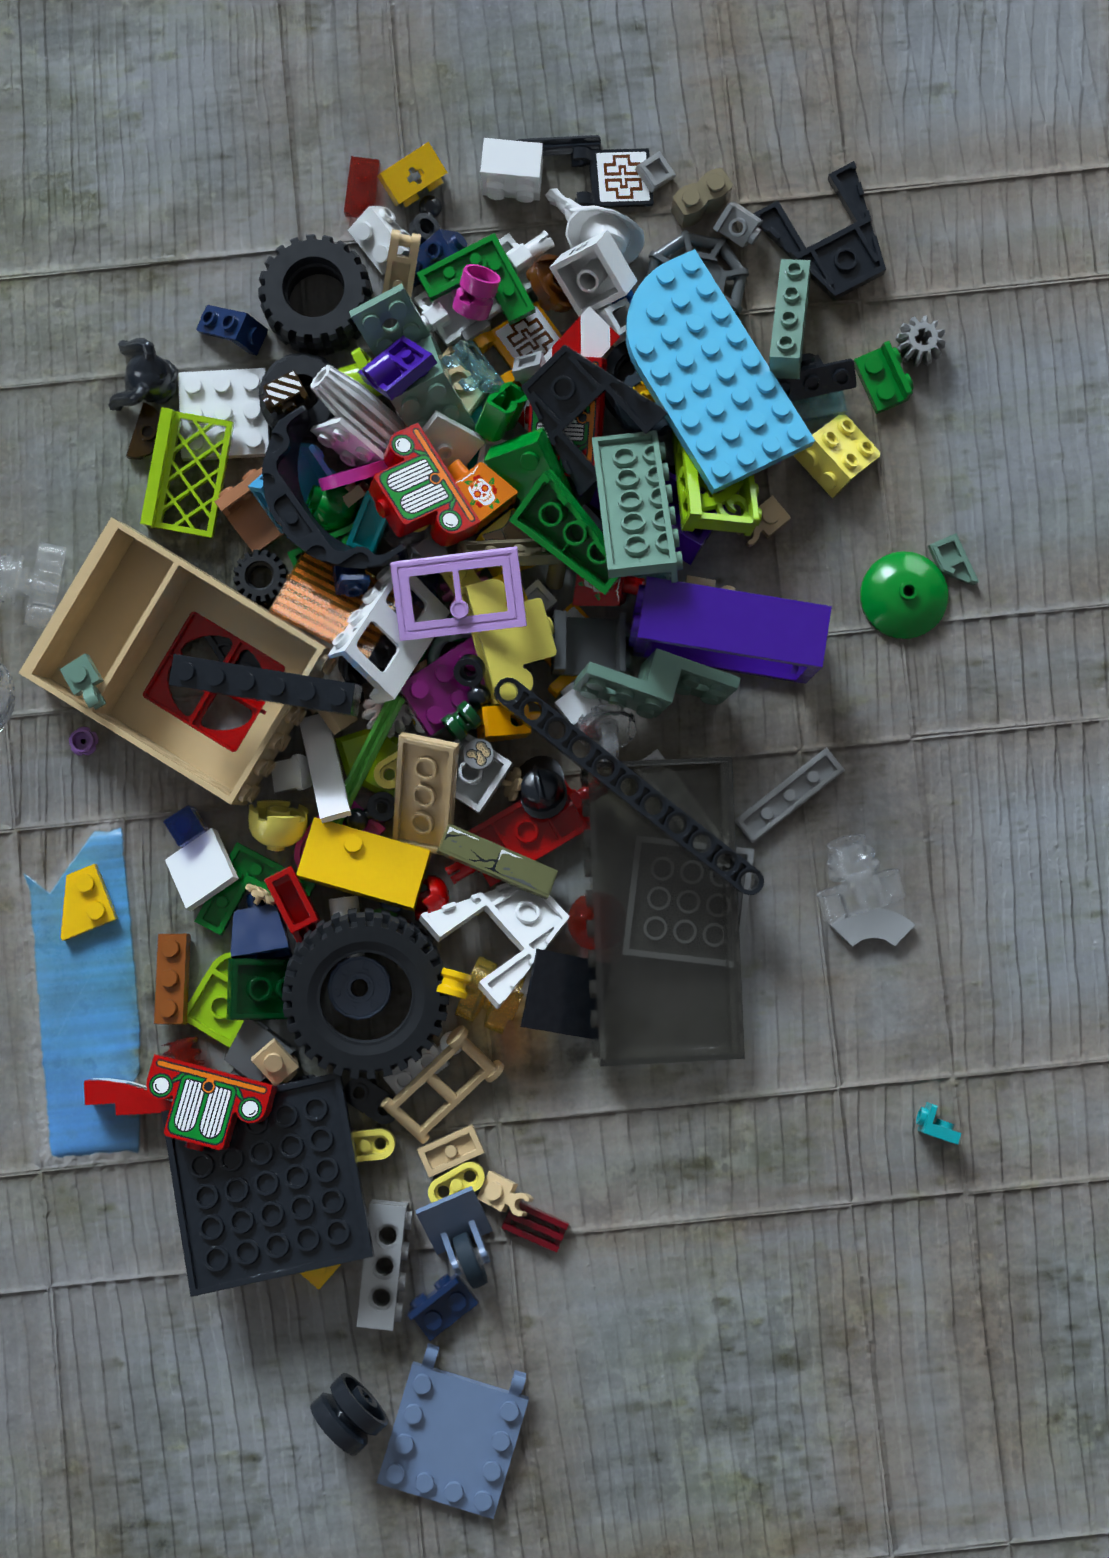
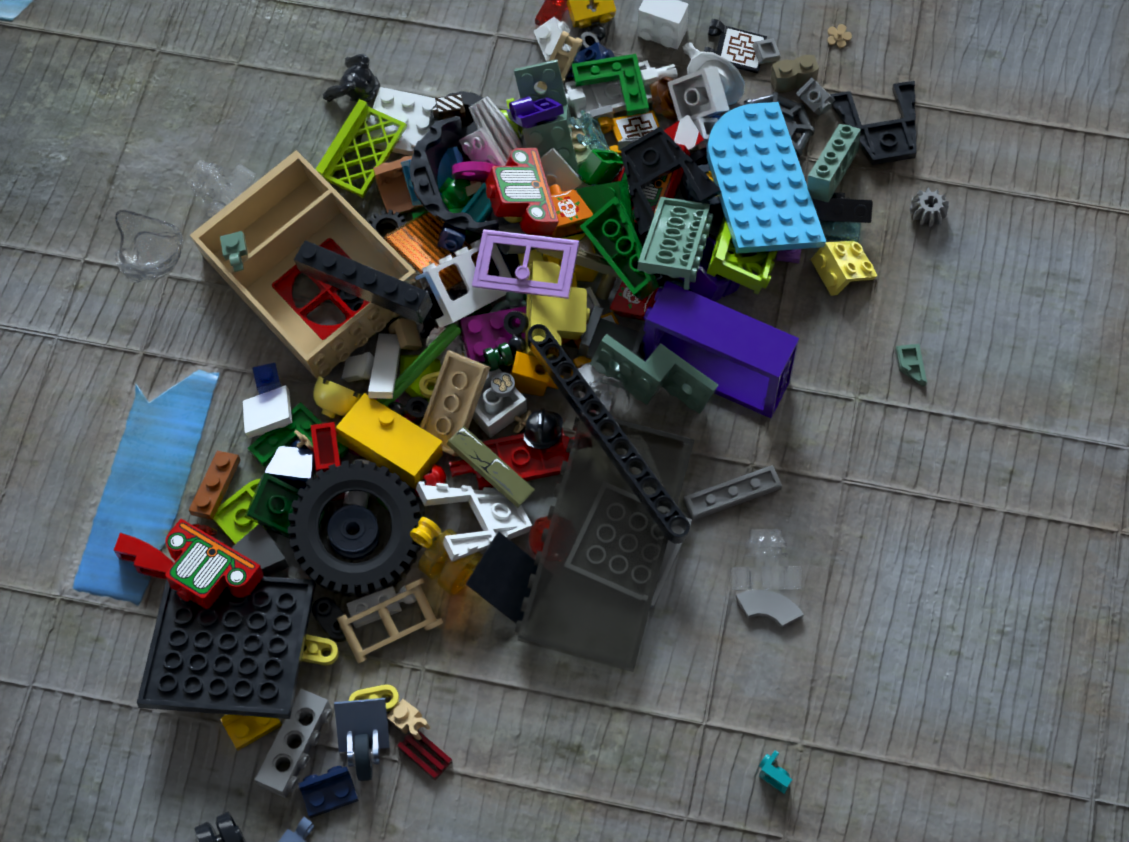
camera: 20 degrees right, 20 degrees down
yellow wing [61,864,118,941] -> none
medium lavender plate [69,727,99,756] -> none
dark brown plate [126,402,160,460] -> none
dark blue bracket [196,305,268,356] -> none
tan bracket [251,1038,299,1086] -> none
black tyre [258,234,373,355] -> none
tan plate [417,1124,485,1178] -> none
dark pink wheel [452,264,501,321] -> none
black axle [516,135,601,156] -> none
tan plate [737,495,791,547] -> none
green bracket [853,341,914,414] -> none
green dish [860,551,948,639] -> none
none -> tan plant [827,24,852,48]

